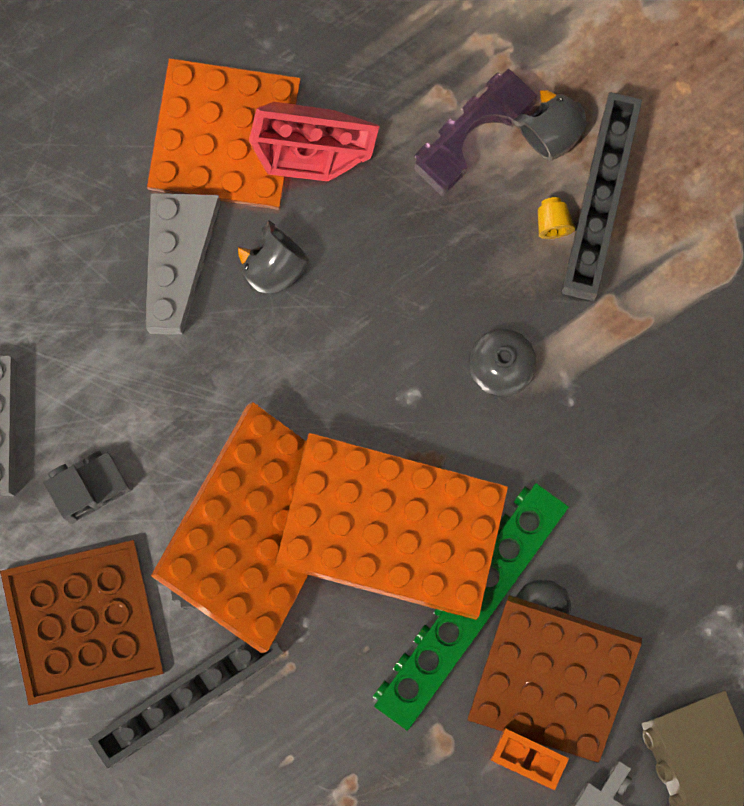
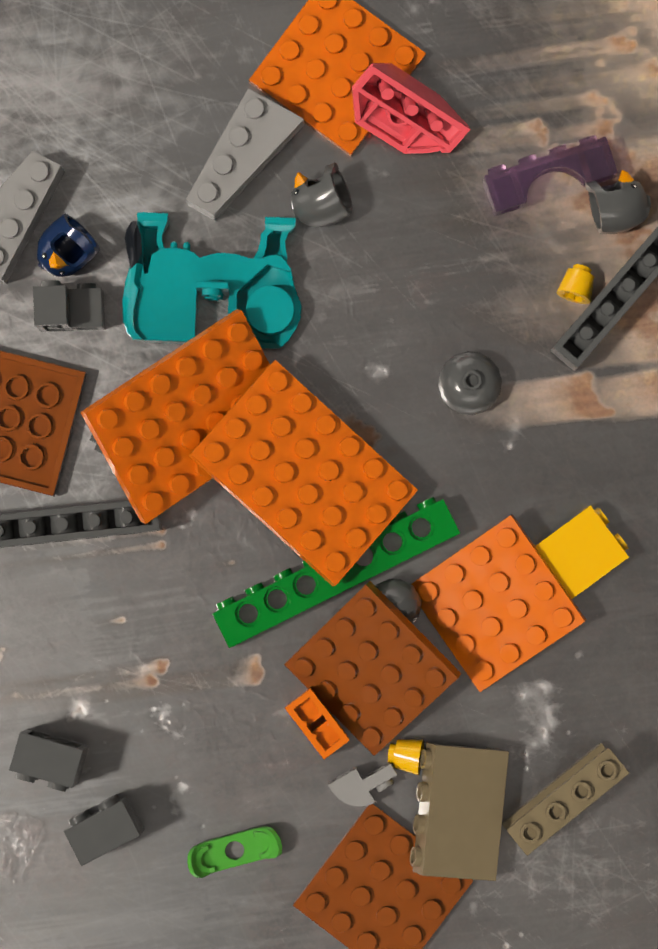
camera: 25 degrees right, 5 degrees up
none -> dark blue piece [37,213,100,277]
none -> teal animal [122,212,302,349]
none -> yellow hat [388,739,424,775]
none -> orange plate [411,514,586,692]
none -> yellow panel [535,505,629,599]

